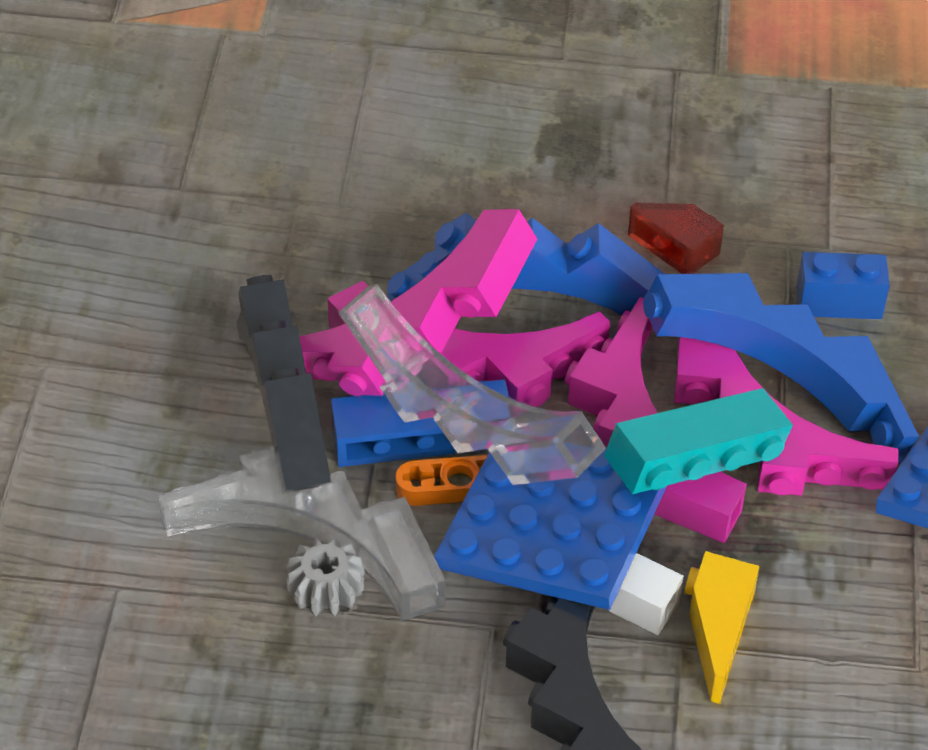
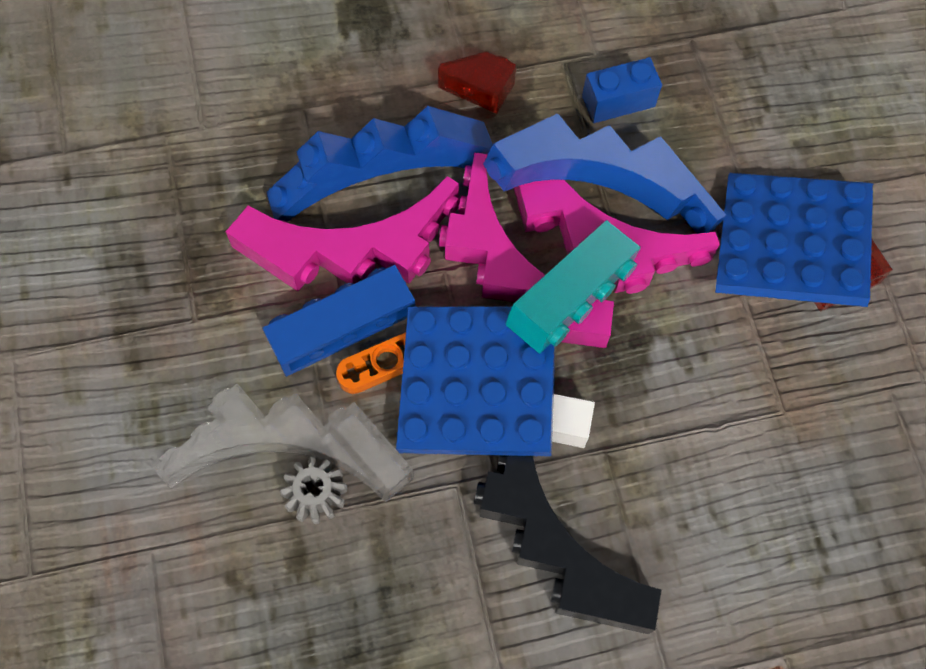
camera: 20 degrees left, 20 degrees up
black arch [237,275,331,494] -> none
dark pink arch [299,209,537,396] -> none
clear arch [338,284,606,485] -> none
yellow slope [685,551,760,704] -> none

